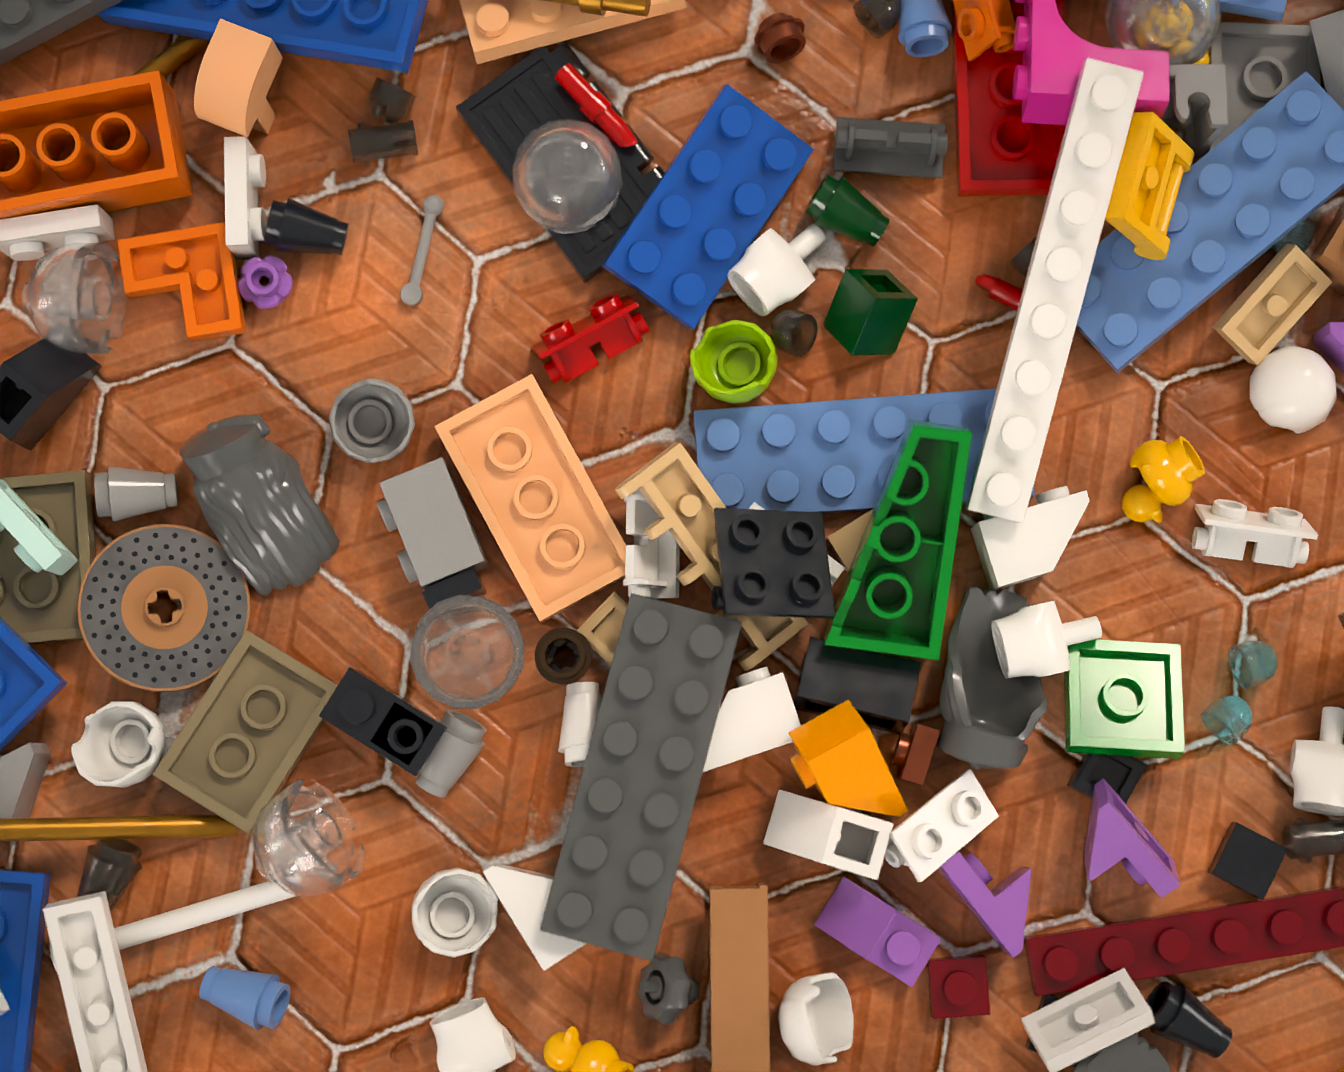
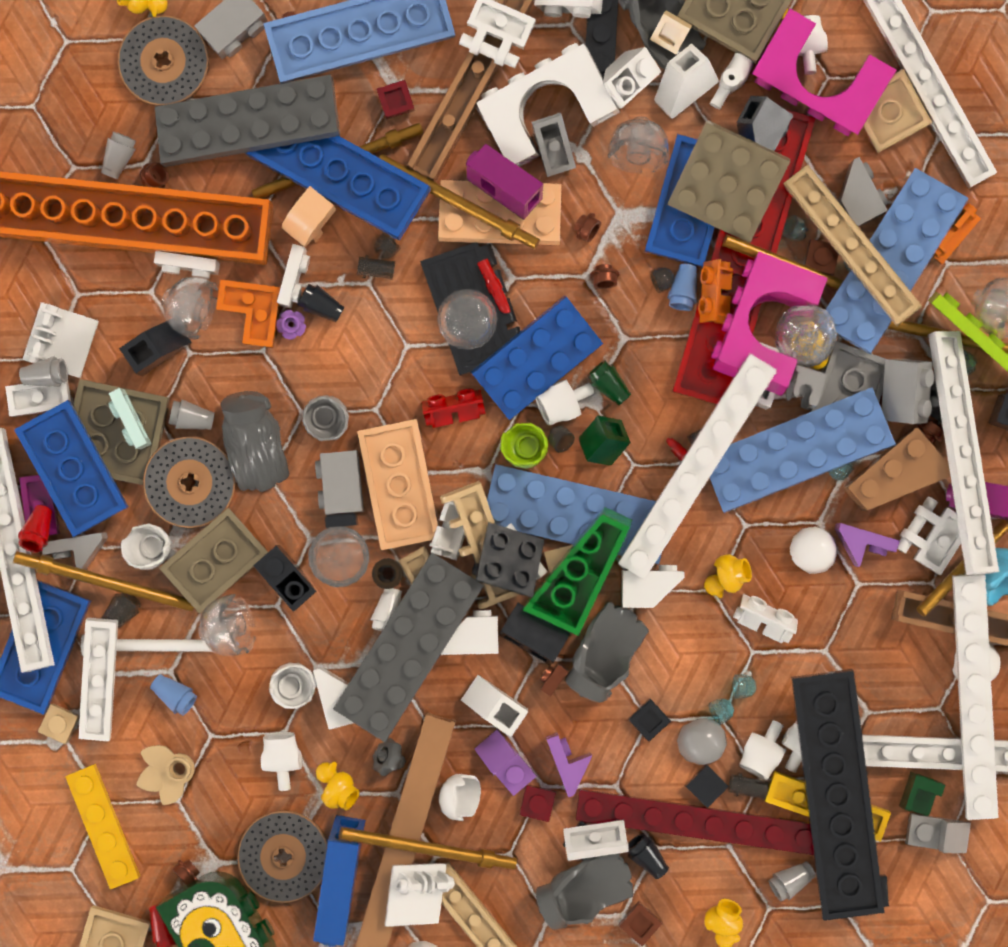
camera: 20 degrees right, 5 degrees up
light grey hinge [400,195,444,306] -> none
light grey cone [415,709,487,798] -> none
light orange slope [788,700,908,817] -> none
dark grey hinge [833,117,948,179] -> none
white hinge [884,769,999,882] -> none
white piece [991,601,1102,679] -> none
plate [1064,639,1185,759] -> none
medium lavender slope [1084,778,1180,898] -> none
yellow plate [1105,112,1194,260] -> none
tan plate [1212,243,1332,365] -> none
none -> light grey hair [677,718,727,765]

